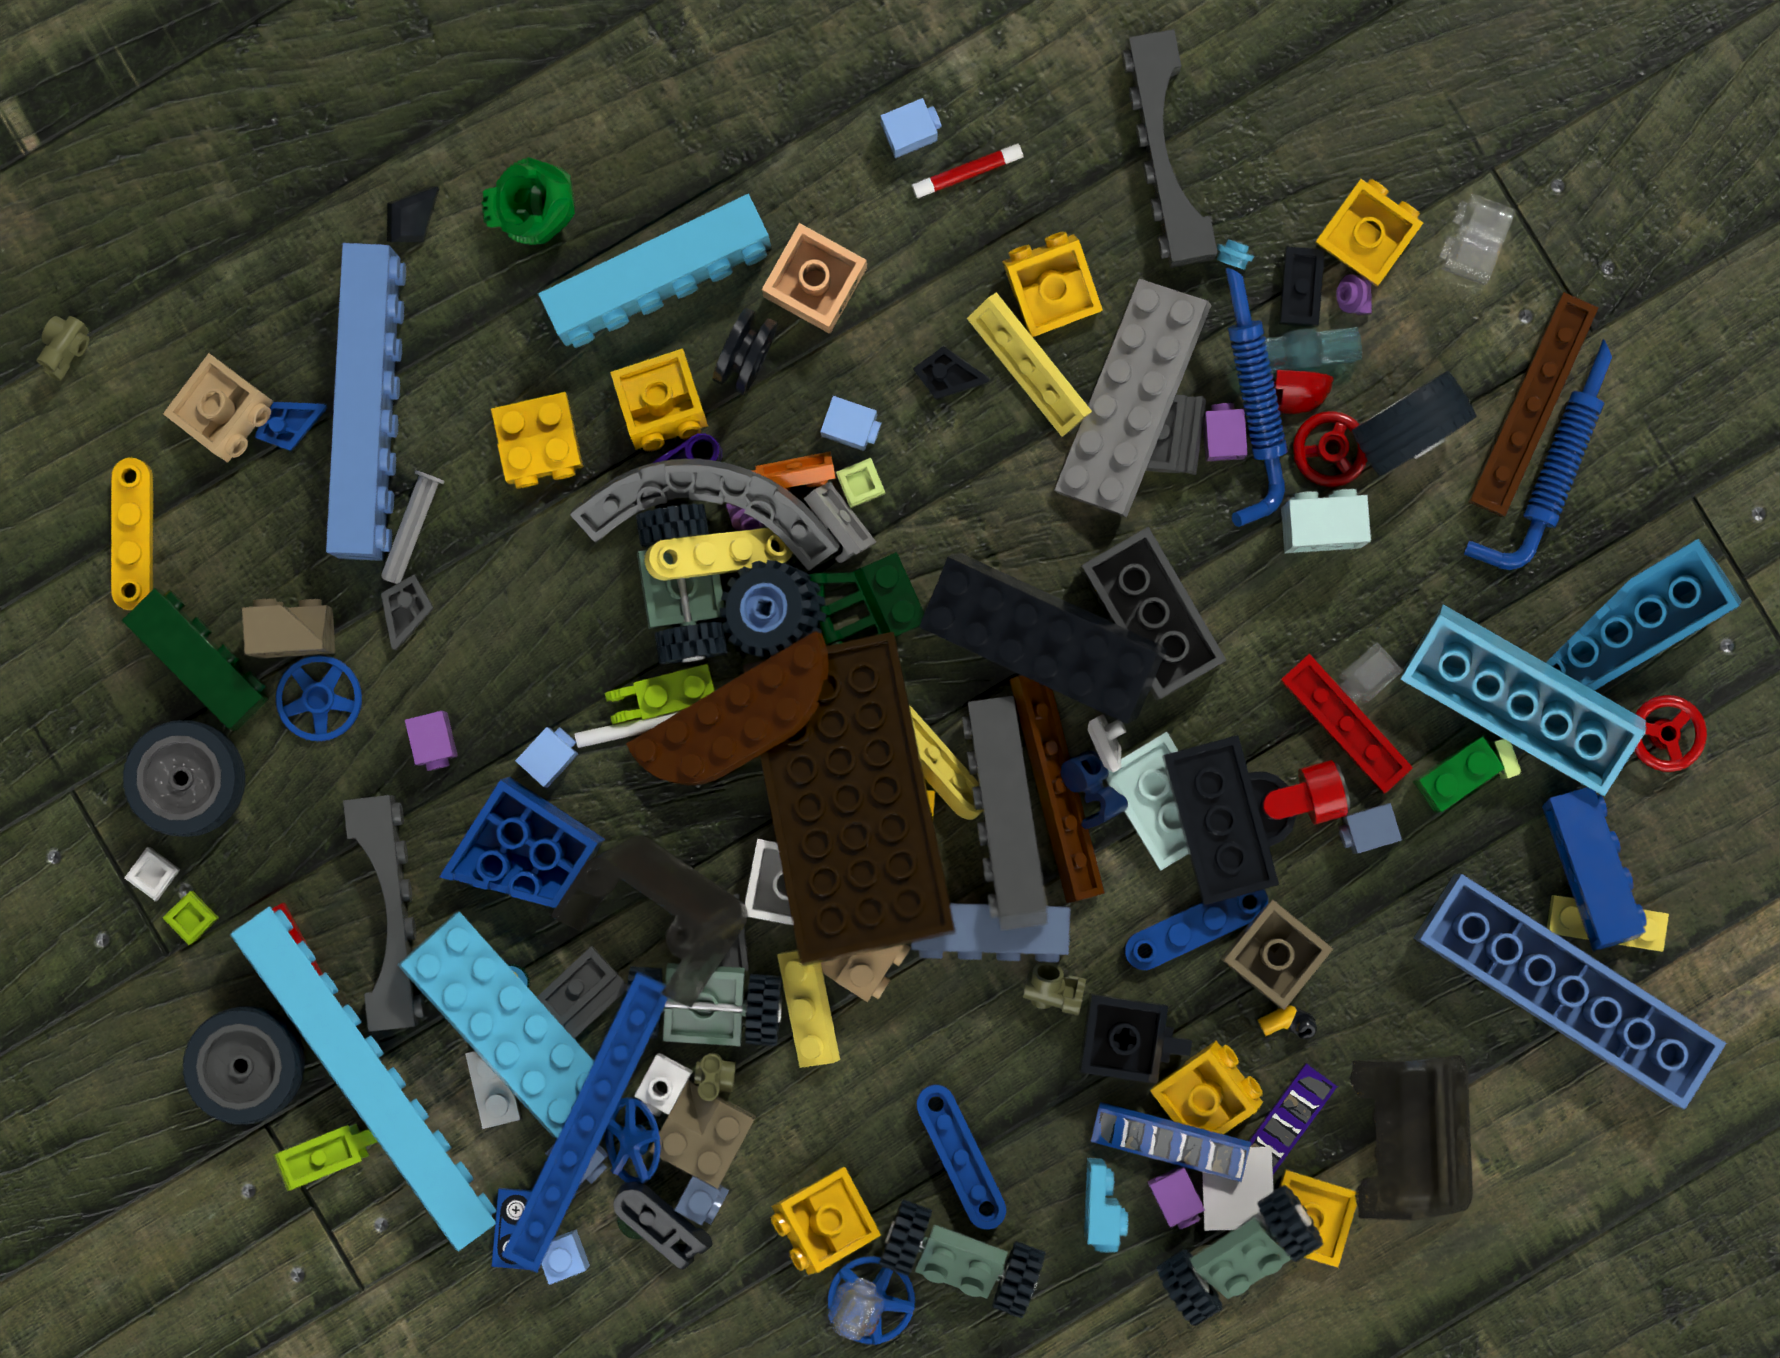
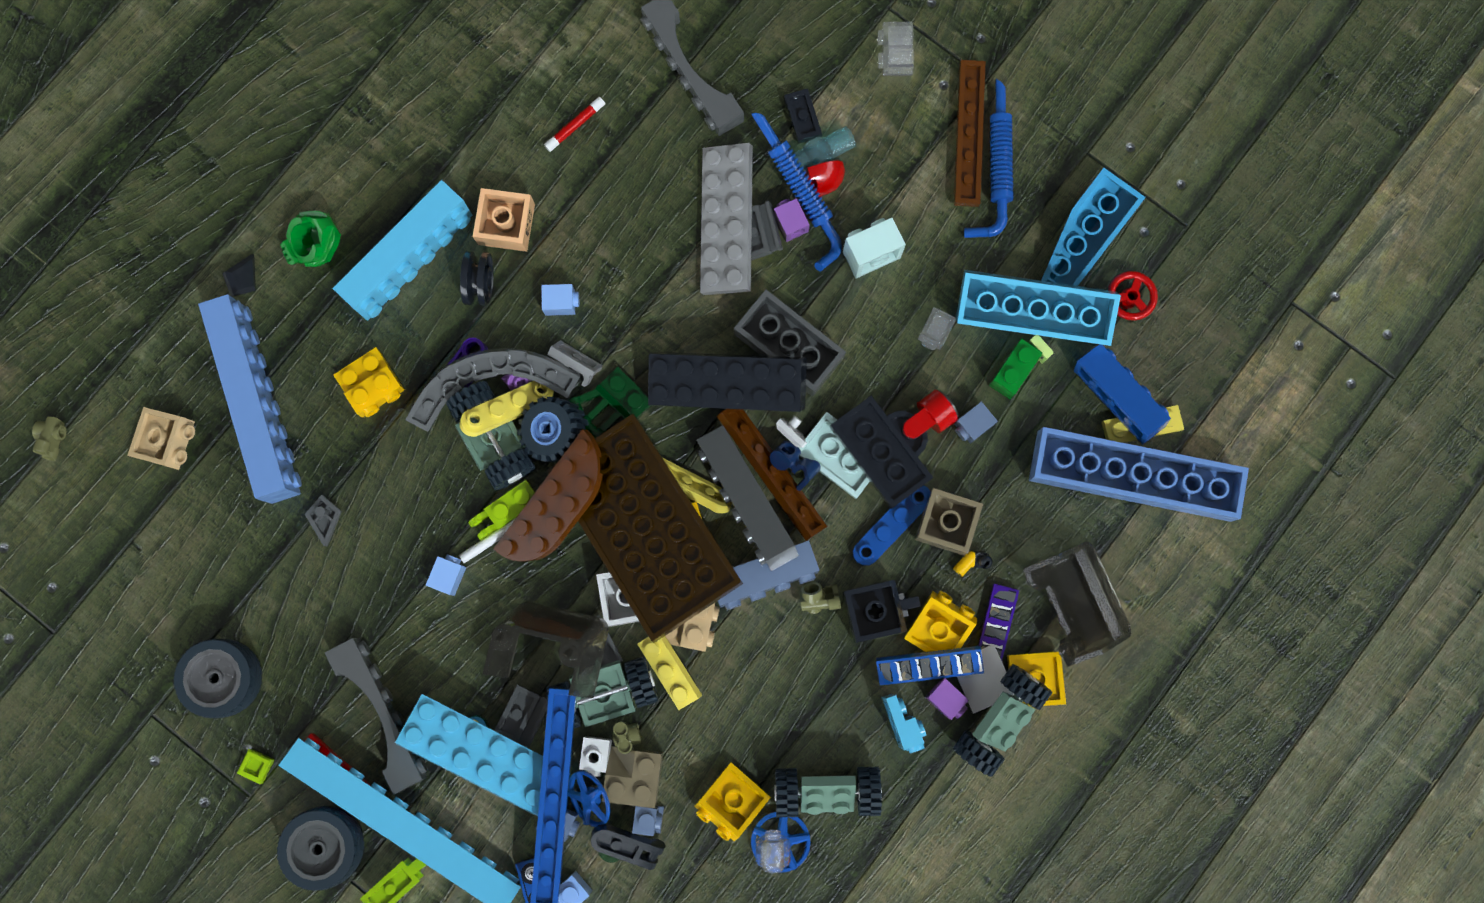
camera: 25 degrees left, 5 degrees down
yellow plate [111,458,153,611] -> none
dark green brick [122,588,269,731] -> none
white tile [124,847,180,901] -> none
dark tan slope [242,599,335,659] -> none
blue piece [255,402,327,452] -> none
blue wheel [276,655,362,741] -> none
light grey axle [381,470,444,584] -> none
medium lavender brick [405,711,458,771] -> none
blue wedge [439,776,605,908] -> none
white plate [465,1051,522,1129] -> none
yellow plate [610,348,708,451] -> none
orange plate [753,452,836,491] -> none
yellowish green tile [836,458,886,508] -> none
light blue brick [880,98,942,158] -> none
black piece [913,346,989,400] -> none
blue plate [917,1084,1006,1229] -> none
light yellow plate [967,292,1092,437] -> none
yellow plate [1002,231,1103,337] -> none
medium azure plate [1216,239,1254,269] -> none
red plate [1280,654,1413,794] -> none
red piece [1293,411,1367,487] -> none
yellow plate [1315,179,1423,287] -> none
medium lavender plate [1336,274,1372,315] -> none
black wheel [1352,371,1477,476] -> none

